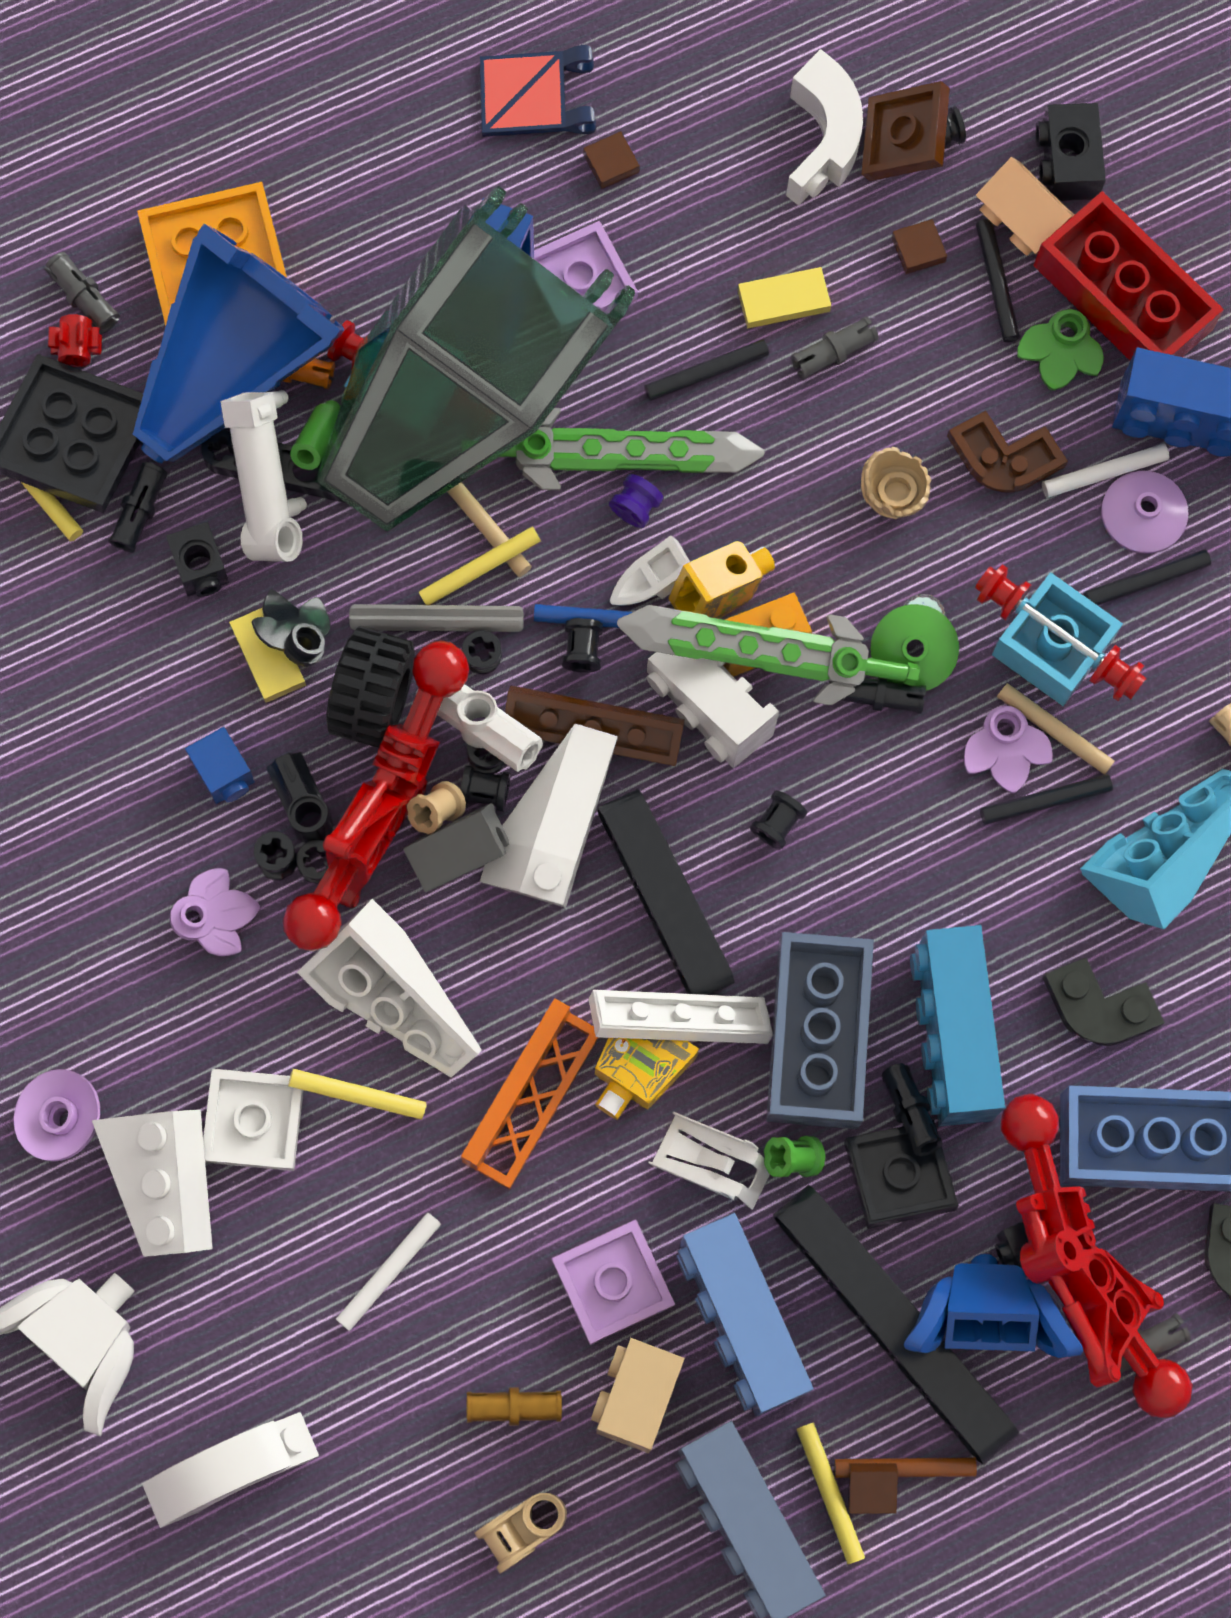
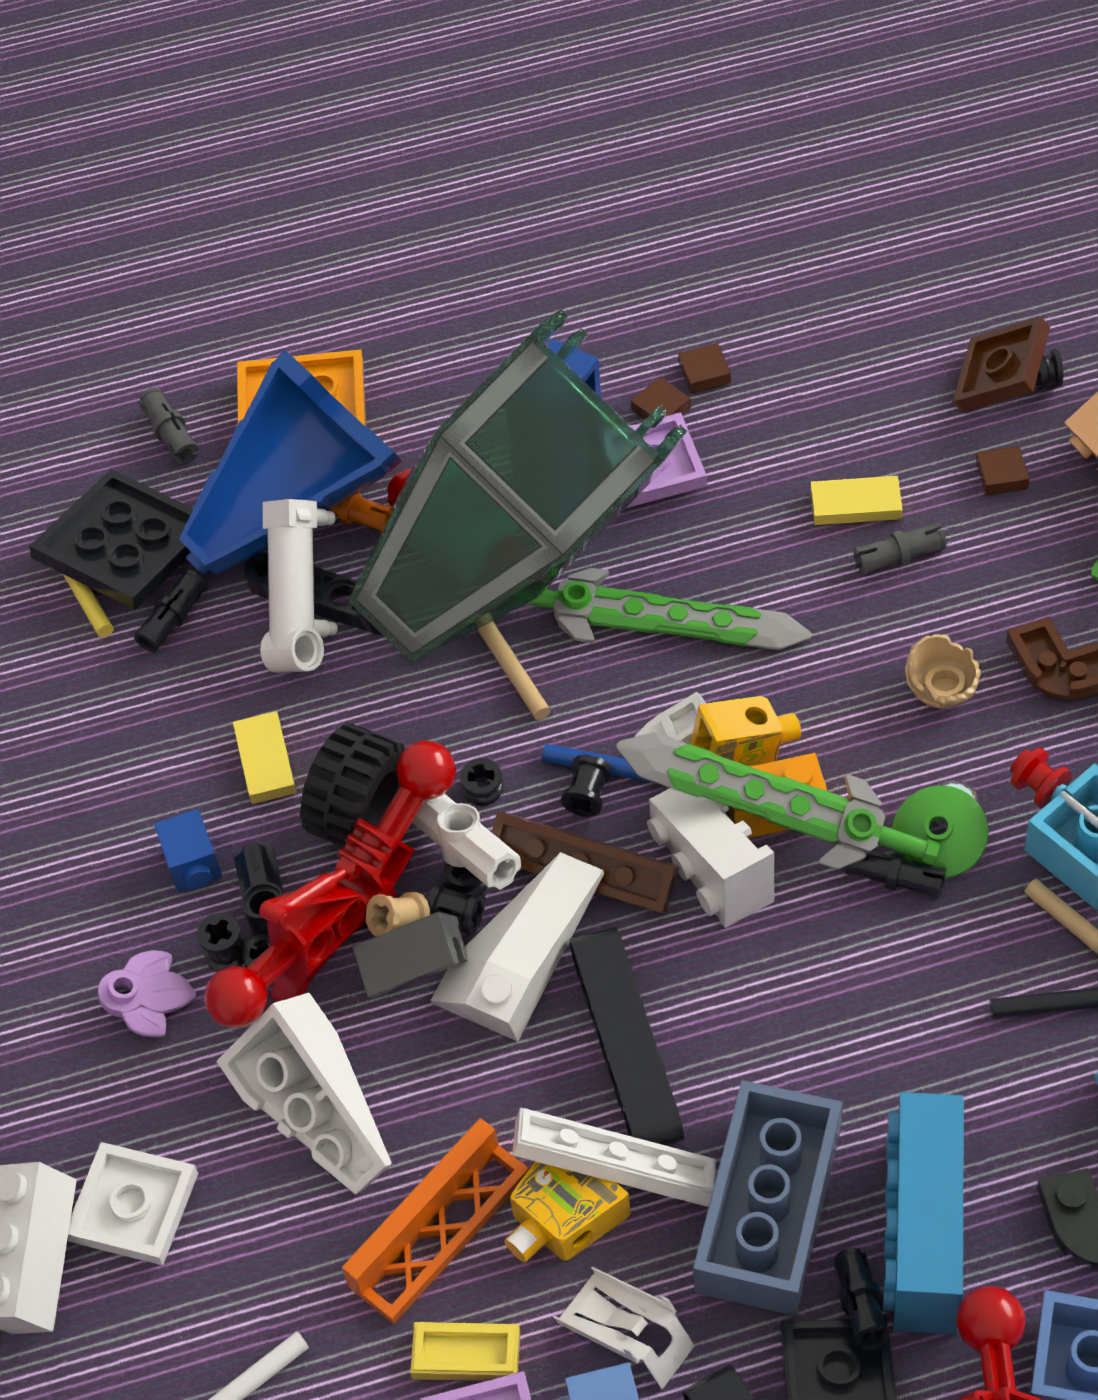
camera: 20 degrees right, 20 degrees down
red gear [48,314,102,367] -> none
black brick [166,521,229,597] -> none
black plate [251,589,330,667] -> none
light yellow bar [288,1069,426,1120] -> none
bright green cylinder [290,400,343,470] -> none
light grey axle [349,604,524,632] -> none
light yellow bar [419,526,541,605] -> none
flag [480,45,596,137] -> none
dark purple wheel [609,474,664,529] -> none
black bar [644,339,769,401] -> none
black bush [750,790,807,850] -> none
bright green bush [764,1136,826,1177] -> none
white arch [786,49,863,206] -> none
lavender plate [964,706,1053,793] -> none
black bar [976,219,1020,343] -> none
none -> light yellow tile [410,1322,520,1381]
none -> reddish brown tile [631,377,691,421]

